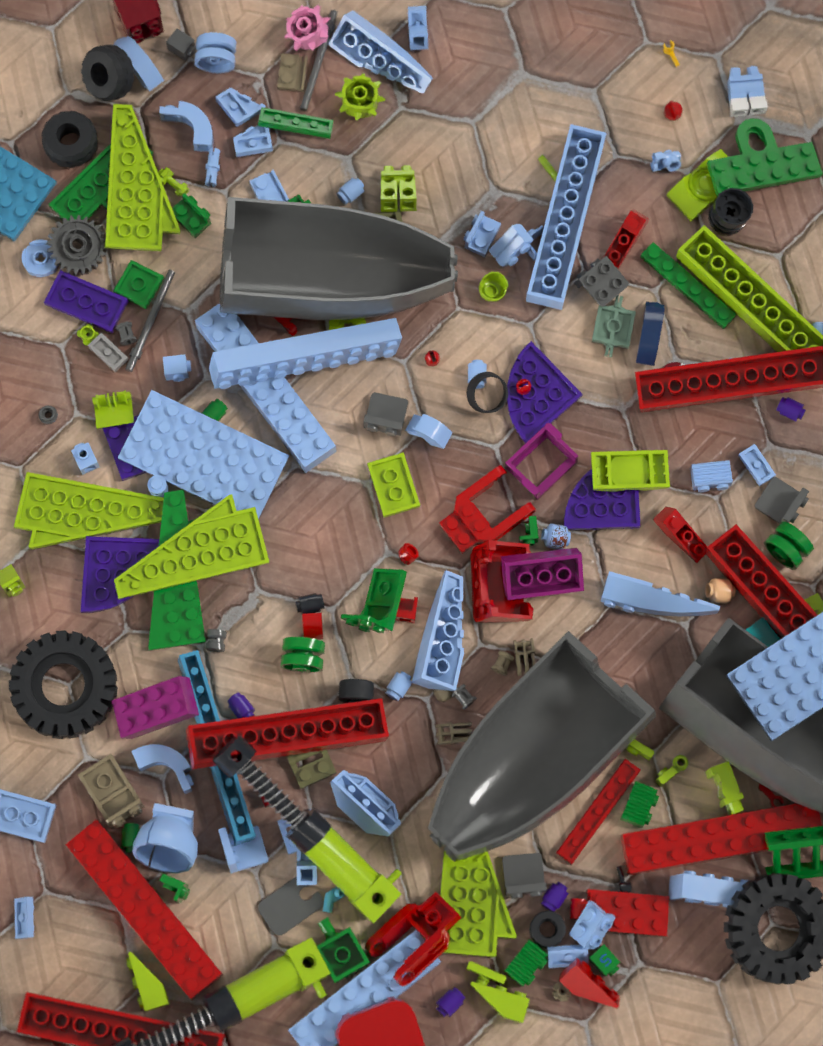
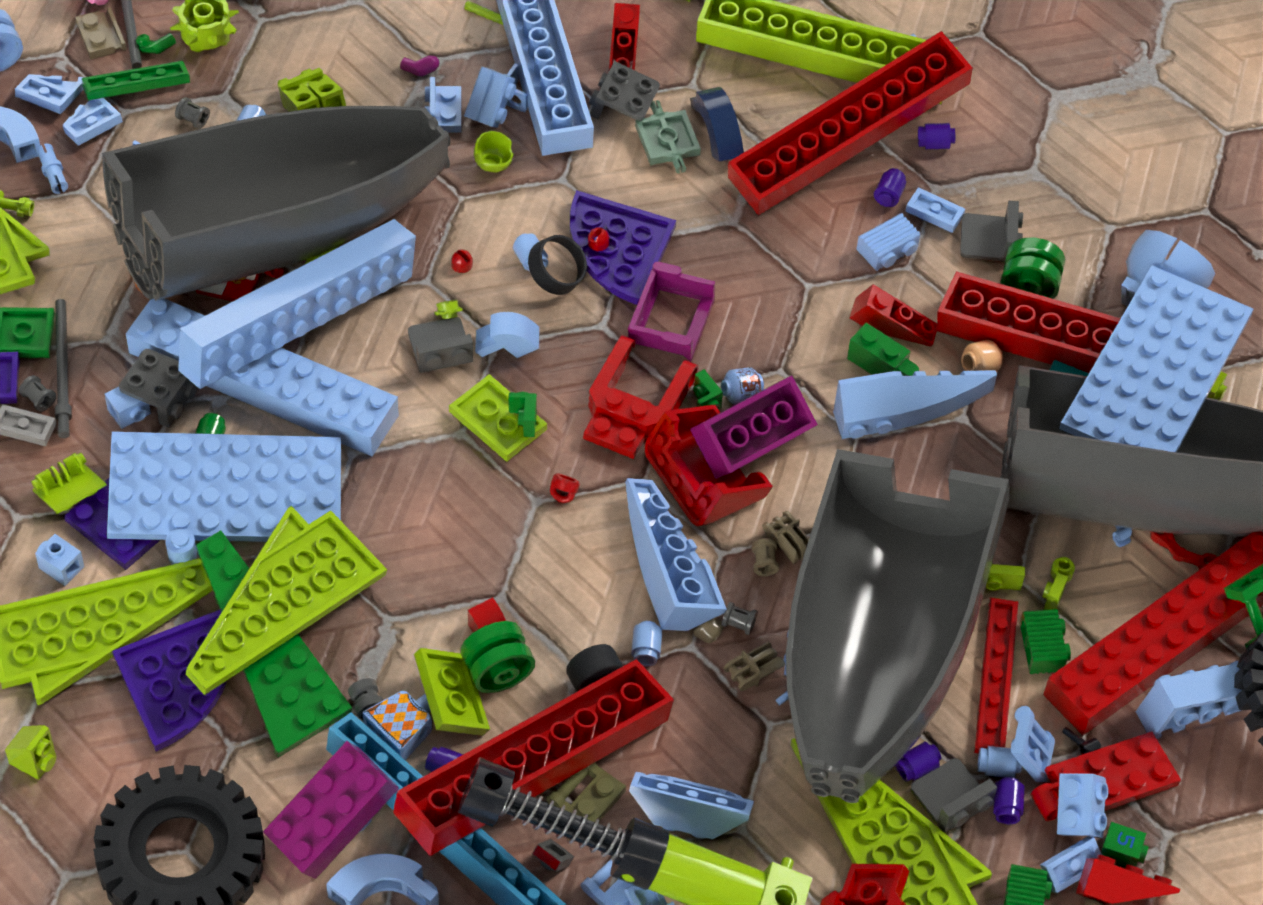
camera: 30 degrees left, 20 degrees down
green bracket [172,193,211,238] -> none
black brick [295,593,325,614] -> none
green bracket [341,568,407,633] -> none
red panel [396,597,418,623] -> none
black tyre [529,911,566,948] -> none
dark purple plate [564,469,641,530] -> none
lime slope [591,450,670,492] -> none
green plate [640,242,737,330] -> none
lime hips [705,761,744,815] -> none
none -> dark grey bracket [119,349,198,428]
none -> green arm [136,33,176,54]
none -> dark grey bush [175,97,210,129]
none -> light blue torso [363,691,432,760]
none -> magenta arm [400,55,440,77]
none -> lime plate [414,648,490,736]
none -> lime plate [434,300,463,319]
none -> green bracket [508,392,537,437]
none -> green brick [847,323,919,376]
none -> dark purple brick [874,168,906,207]
none -> dark purple brick [895,741,942,782]
none -> light blue brick [977,746,1022,778]
none -> light blue plate [1011,706,1055,782]

